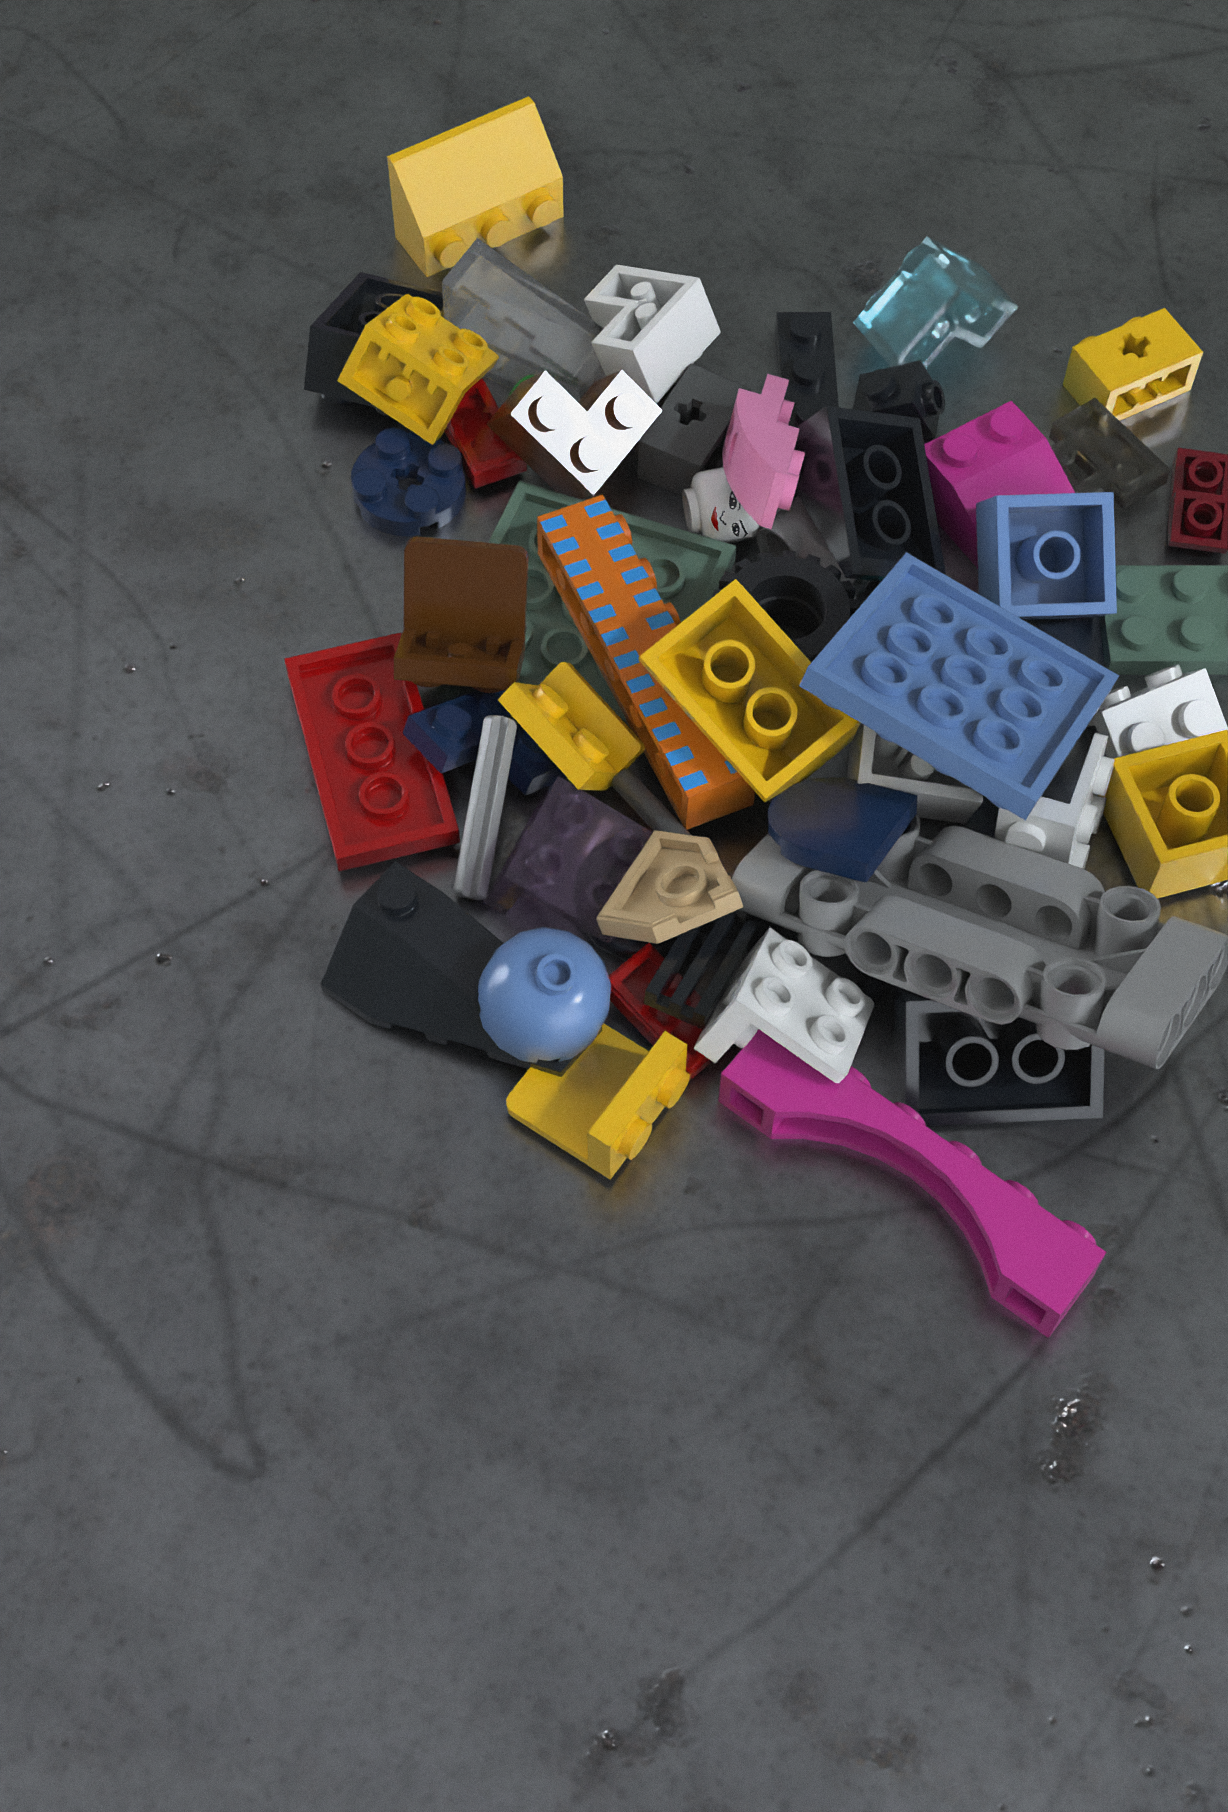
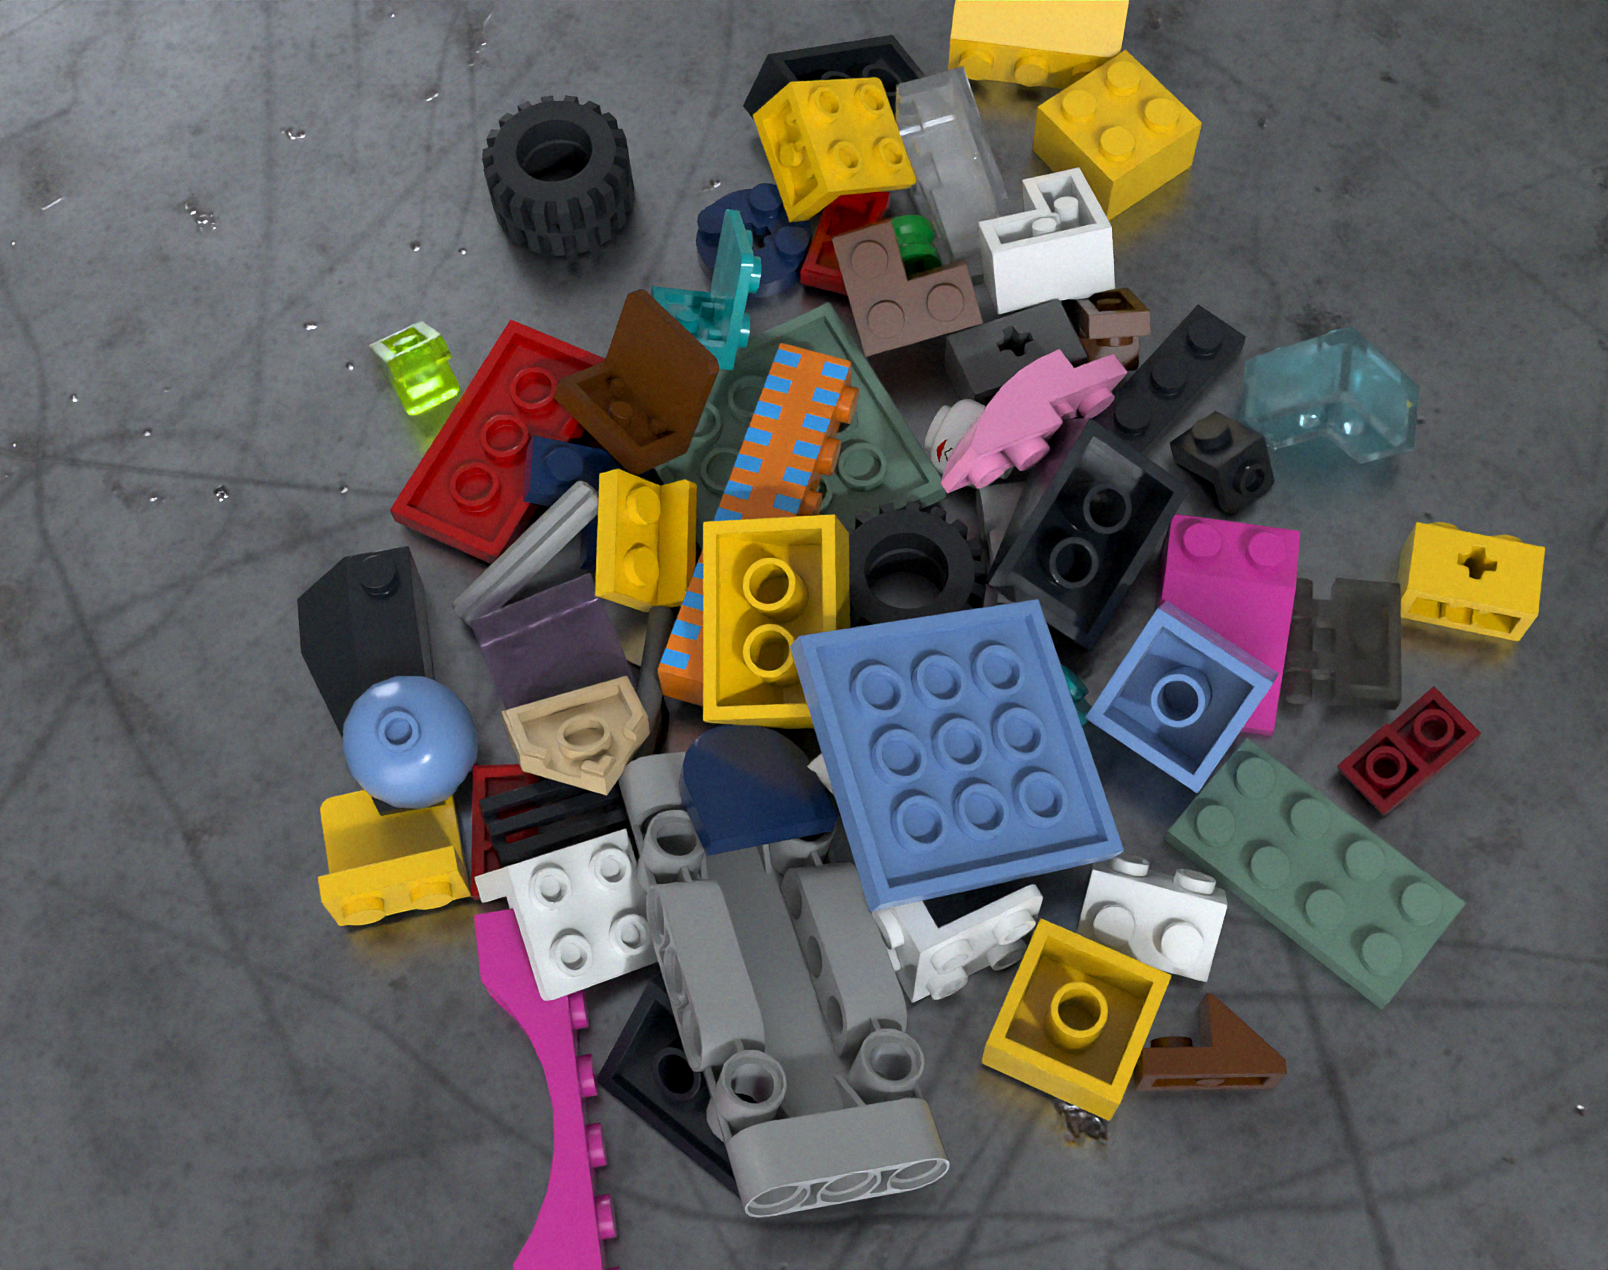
camera: 45 degrees right, 5 degrees up
none -> clear neon green slope [369,320,460,415]
none -> black tyre [482,95,635,256]
none -> teal bracket [650,209,761,370]
none -> yellow brick [1032,50,1202,221]
none -> reddish brown slope [1070,288,1150,371]

